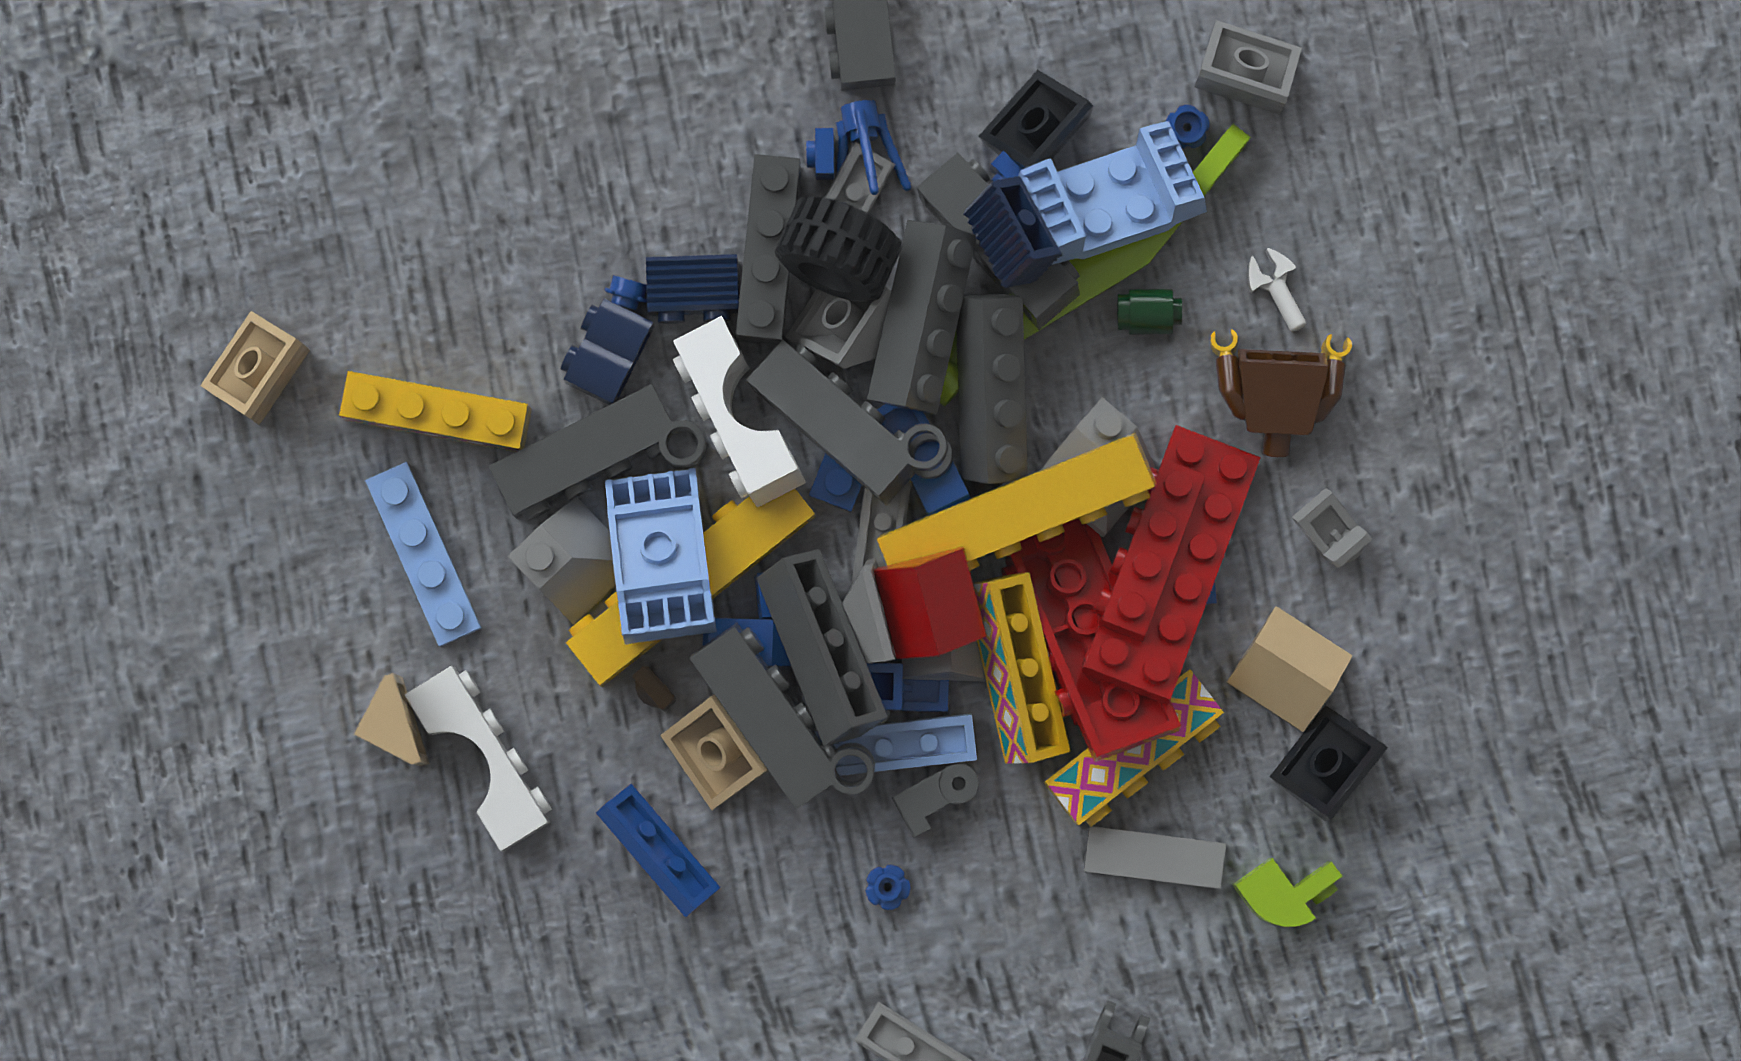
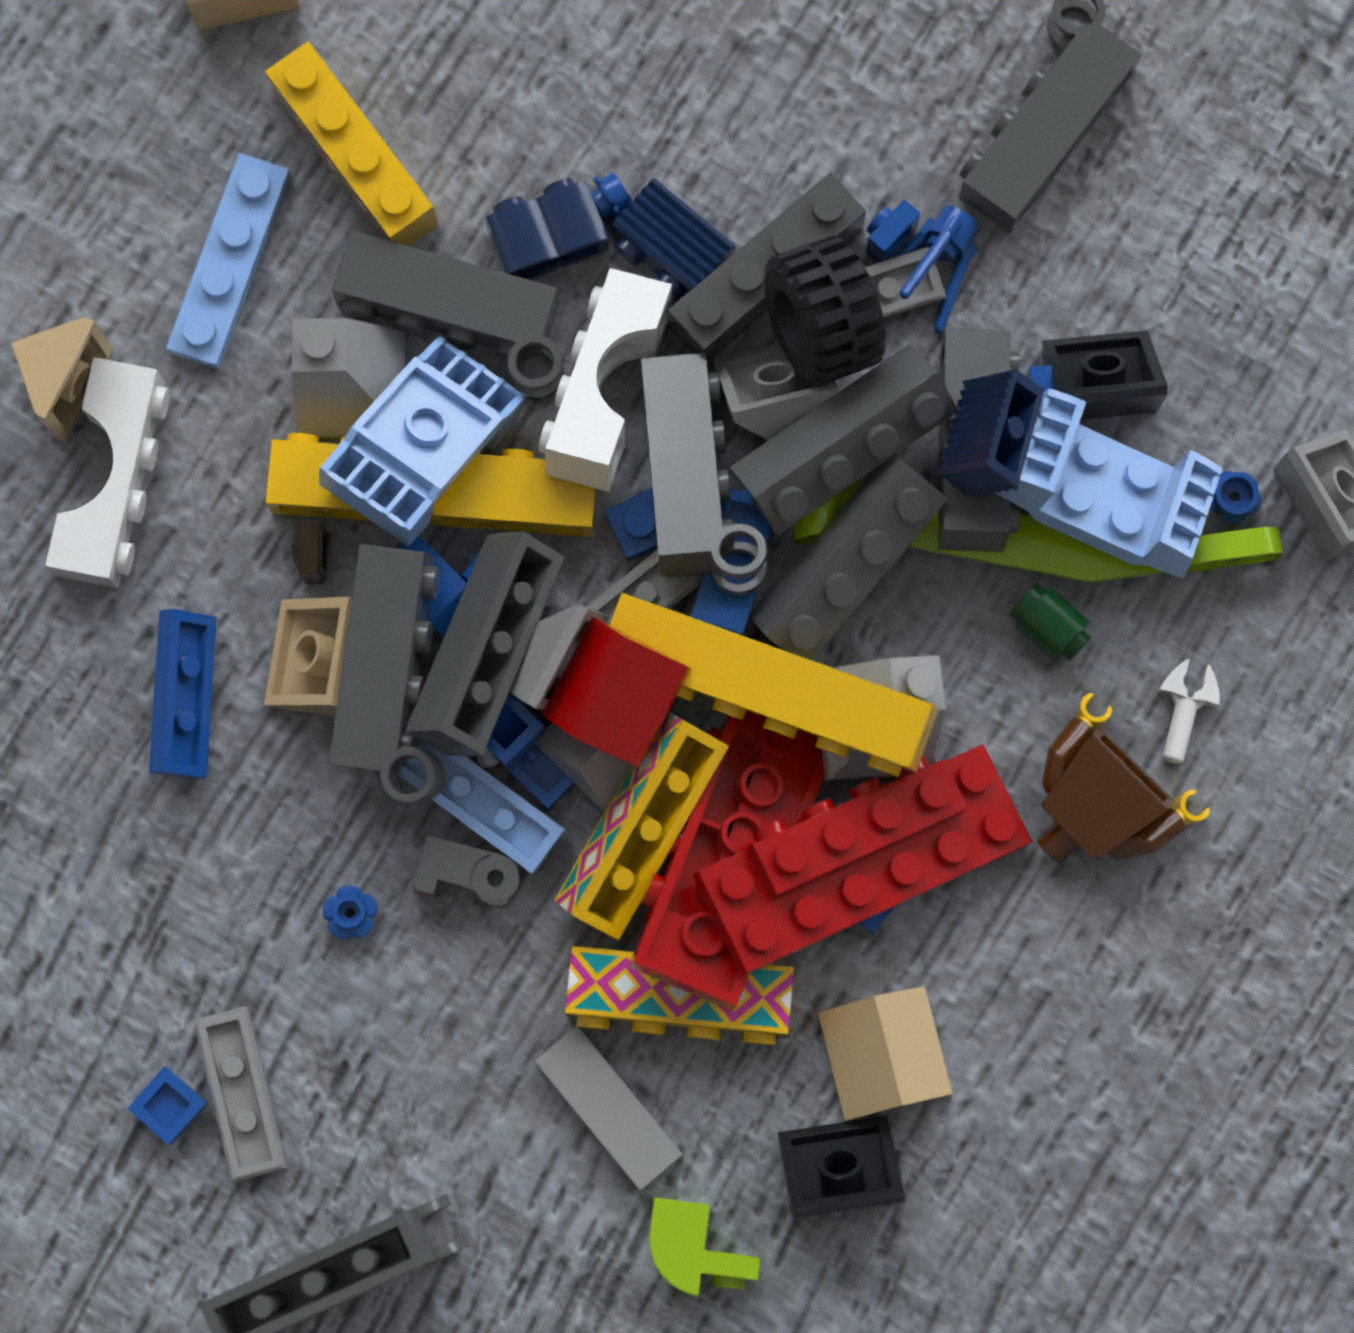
camera: 45 degrees right, 5 degrees down
light grey bracket [1292,488,1372,568] -> none

